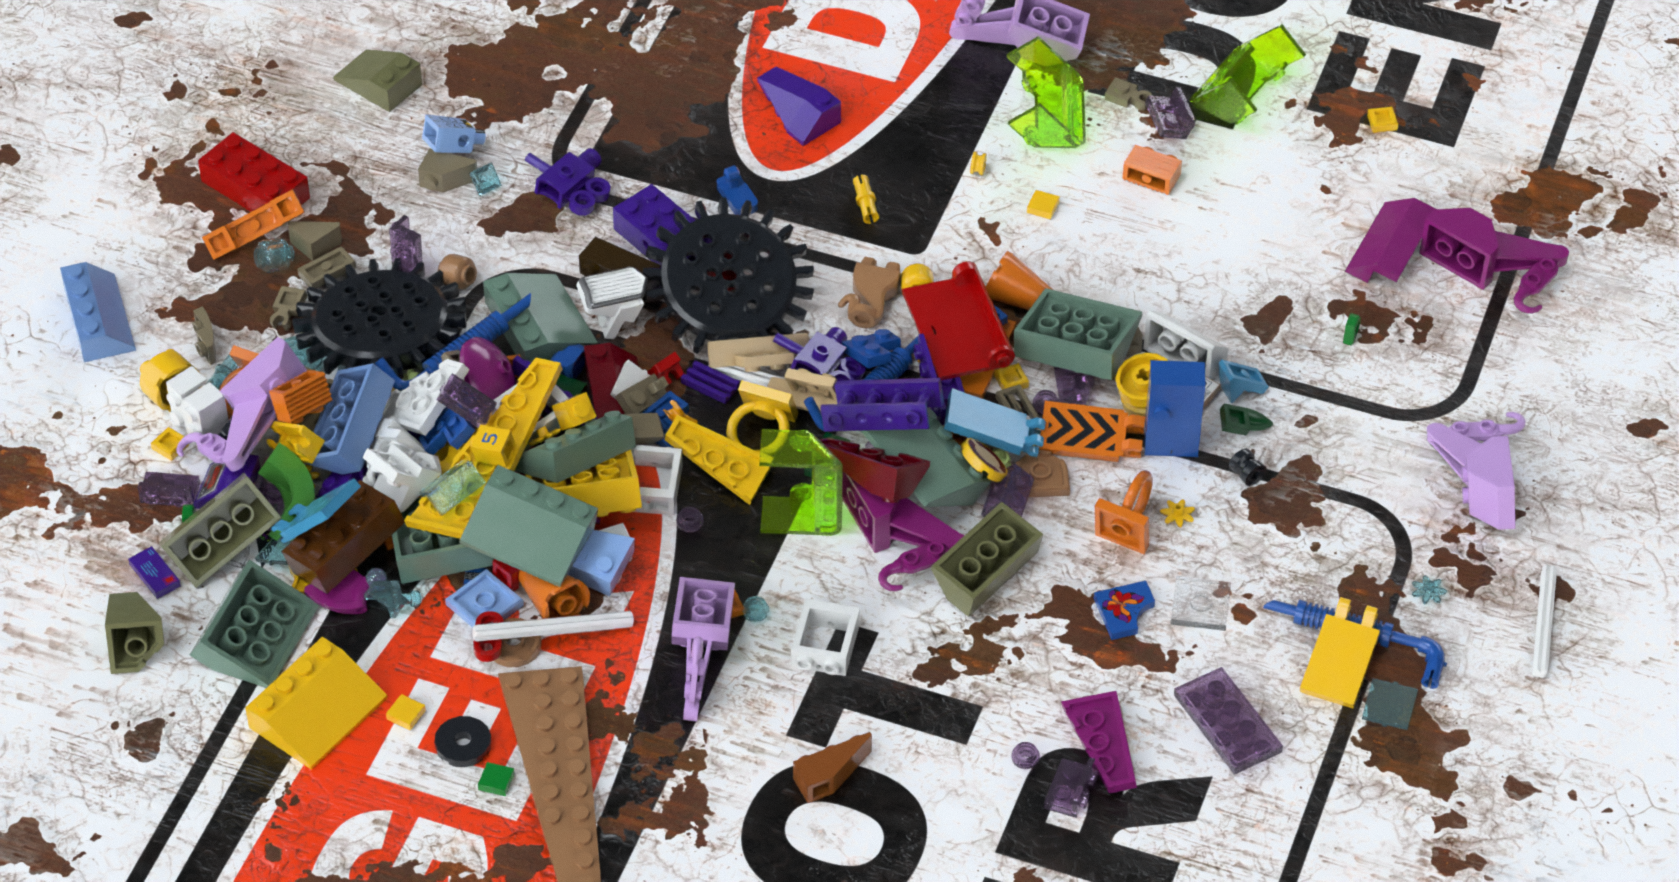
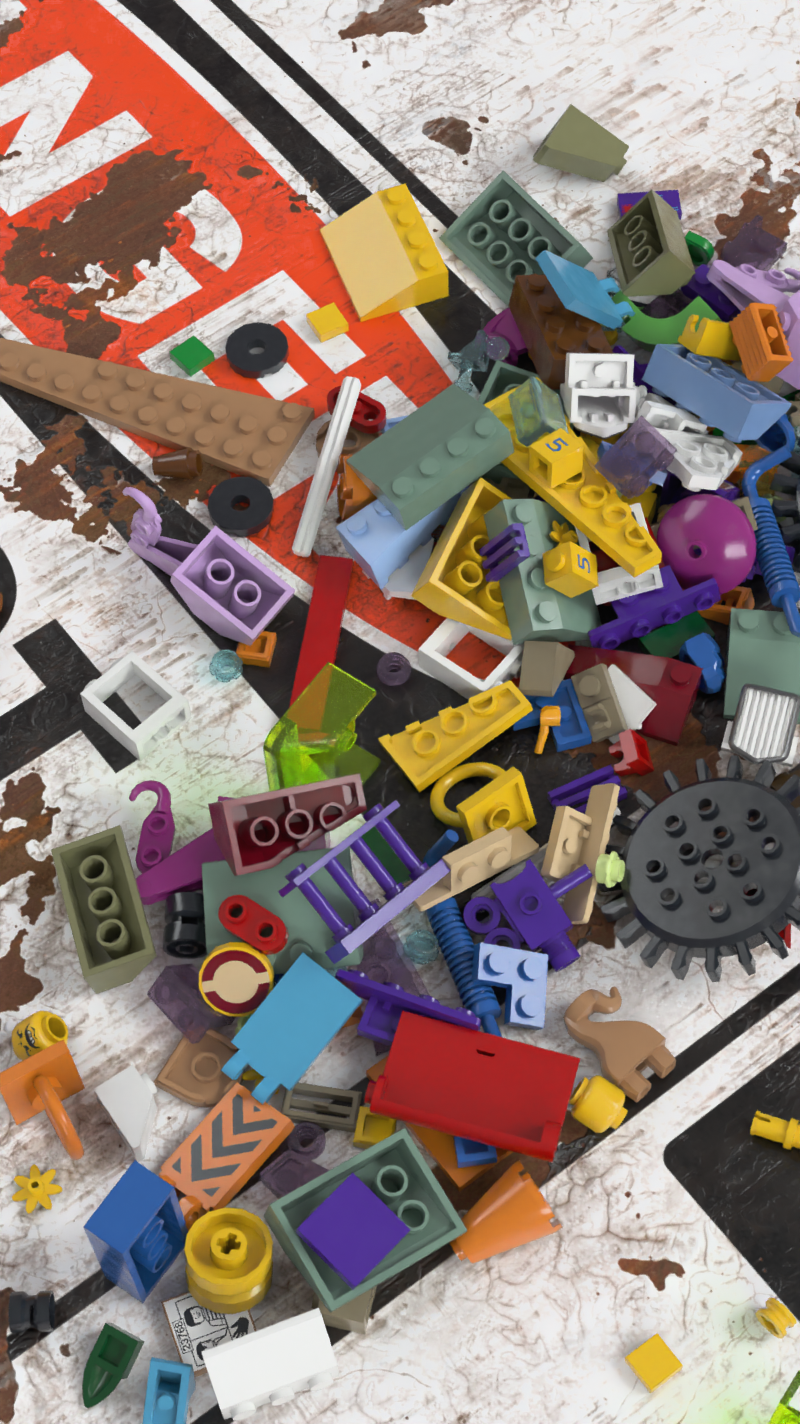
camera: 125 degrees right, 10 degrees up
none -> yellow head [11,1010,68,1061]
none -> white slope [93,1064,158,1162]
none -> reddish brown cone [152,447,203,480]
none -> black wheel [163,892,208,959]
none -> black tile [208,477,274,536]
none -> red plate [218,895,289,955]
none -> red tile [285,555,354,738]
none -> dark purple tile [295,1172,410,1290]
none -> dark purple tile [479,523,530,582]
none -> yellowish green plate [595,851,625,888]

